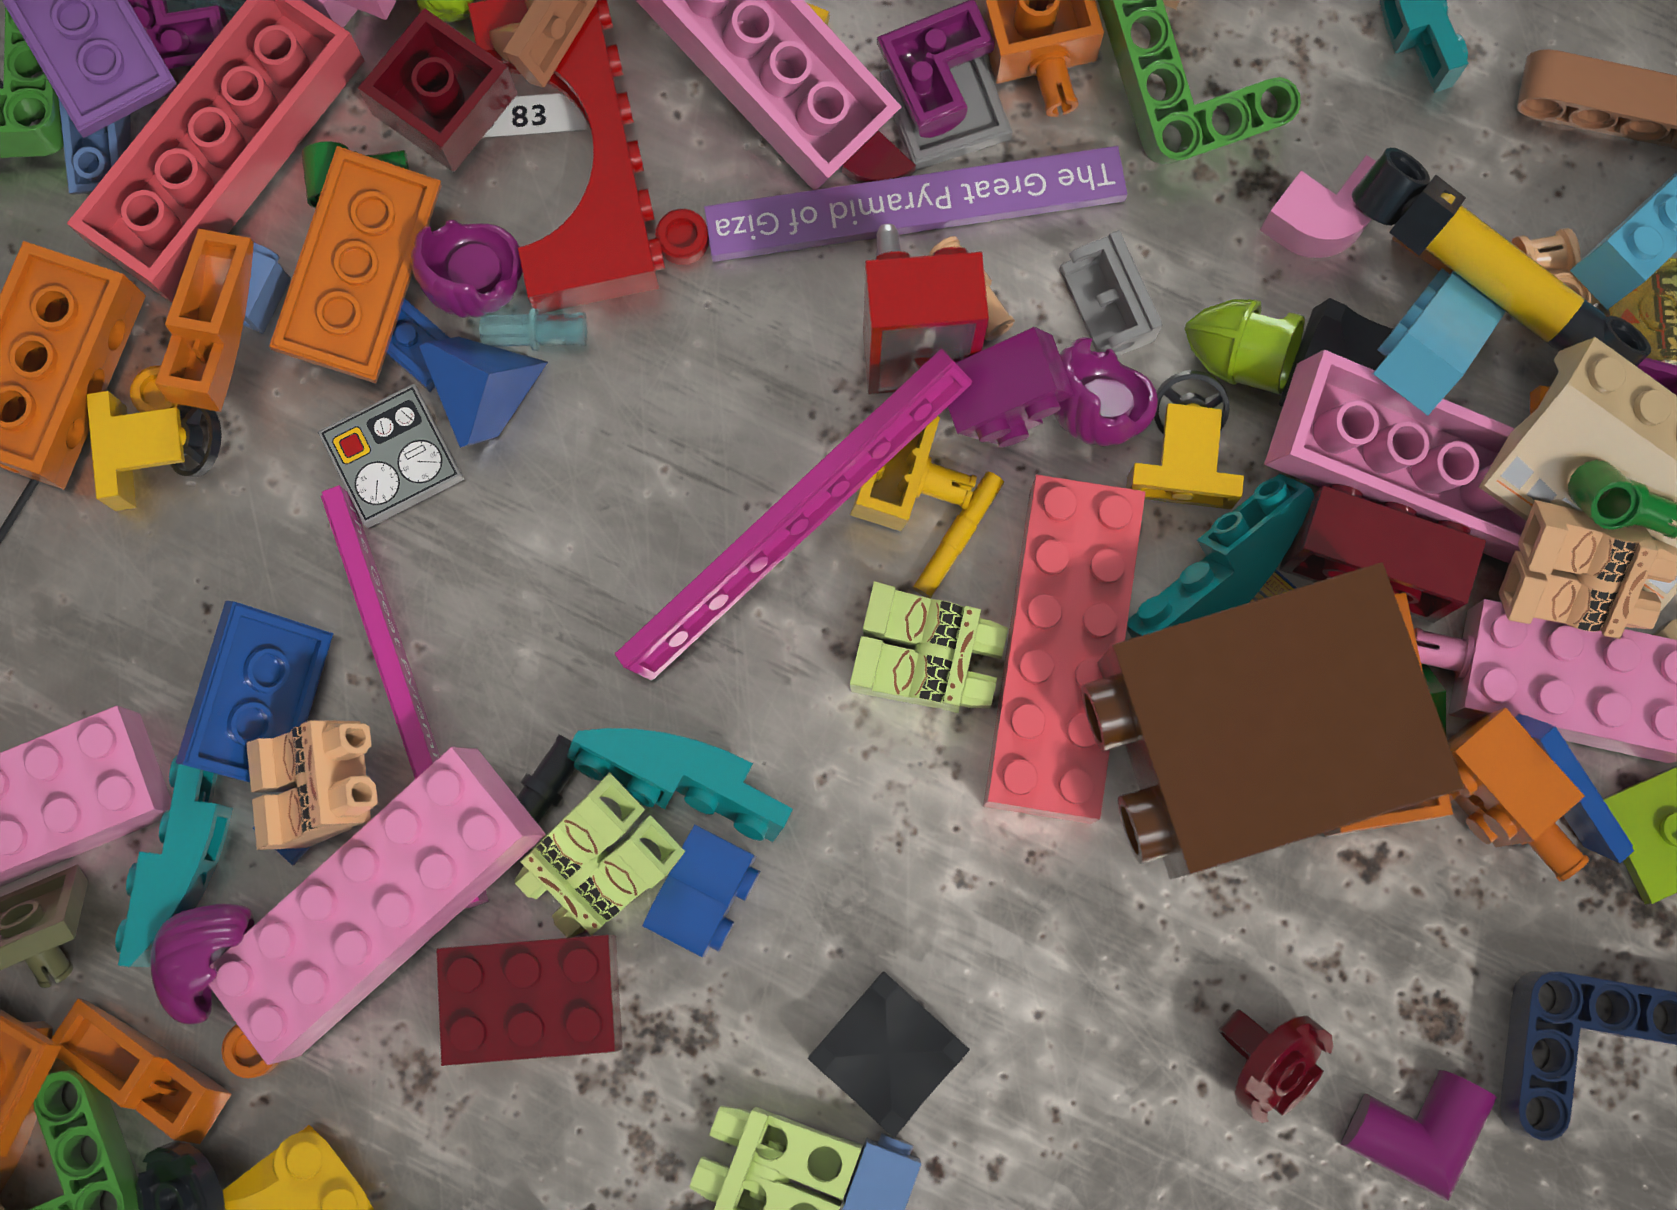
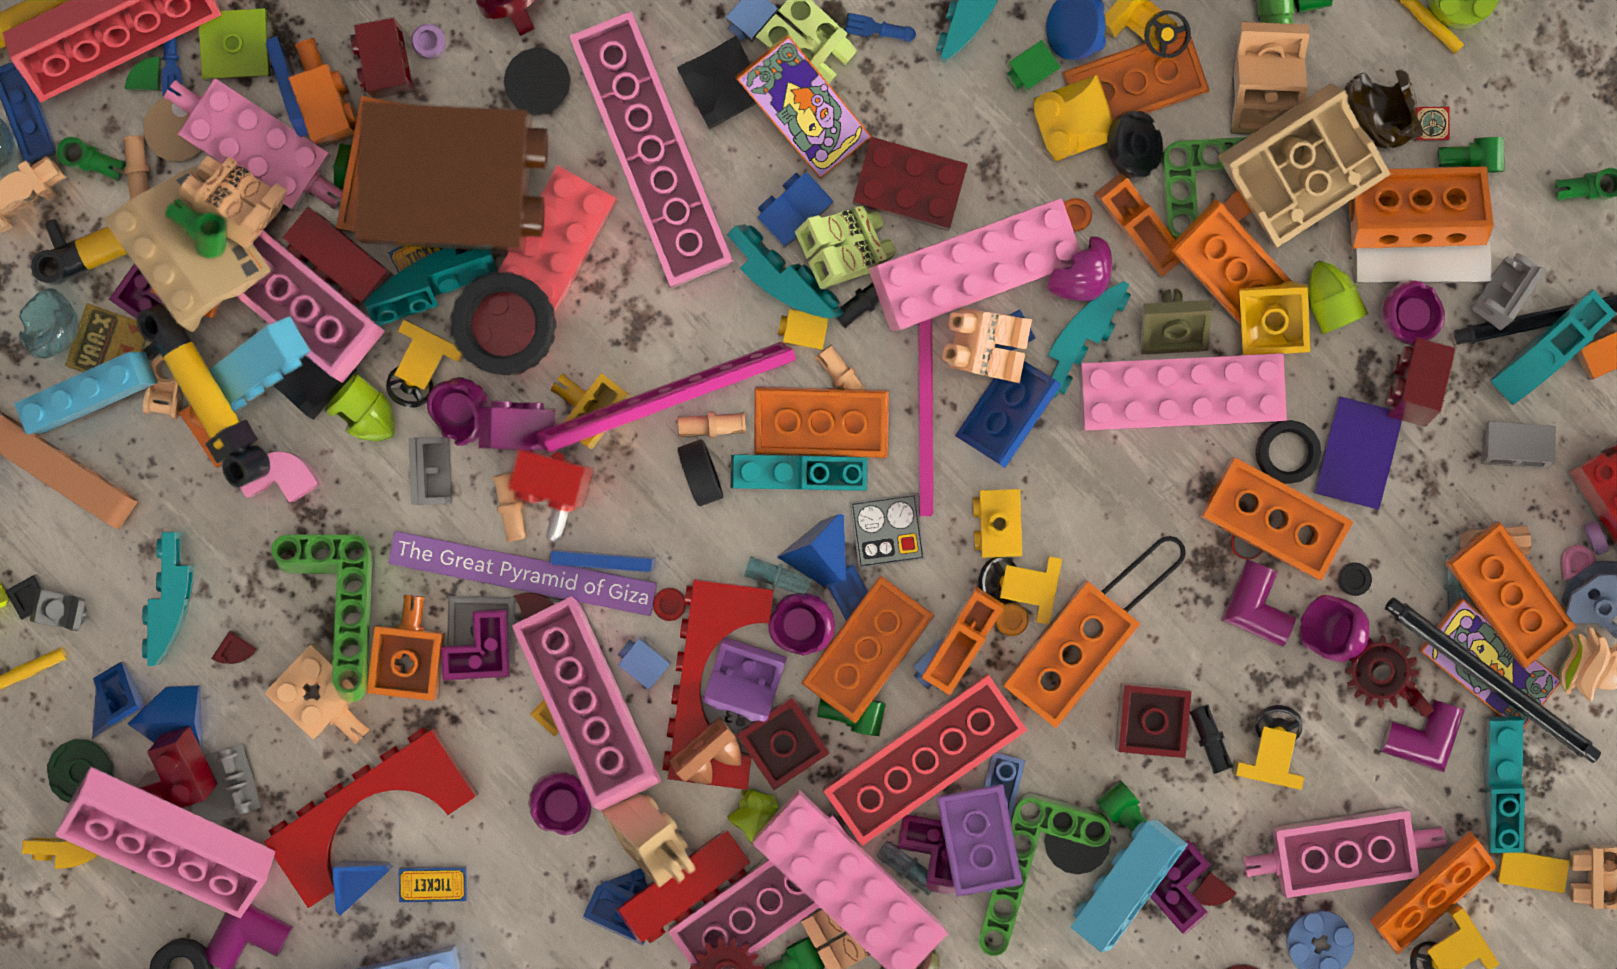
camera: 160 degrees left, 10 degrees up
yellowish green hips [850,581,1008,713] -> none
yellow piece [912,471,1005,599] -> none
none -> dark red brick [350,17,414,99]
none -> lavender tile [411,24,445,59]
none -> black tyre [450,271,557,376]
none -> black tile [504,48,571,115]
none -> blue tile [550,549,656,572]
none -> bright pink brick [569,11,734,288]
none -> medium blue brick [618,637,671,690]
none -> black tyre [677,439,724,507]
none -> light nougat pin [678,412,746,439]
none -> medium lavender bracket [703,637,787,721]
none -> teal slope [730,455,868,491]
none -> tile [735,34,872,179]
none -> orange tile [754,386,889,458]
none -> yellow brick [778,309,829,351]
none -> light nougat pin [815,345,866,389]
none -> yellow brick [972,489,1022,558]

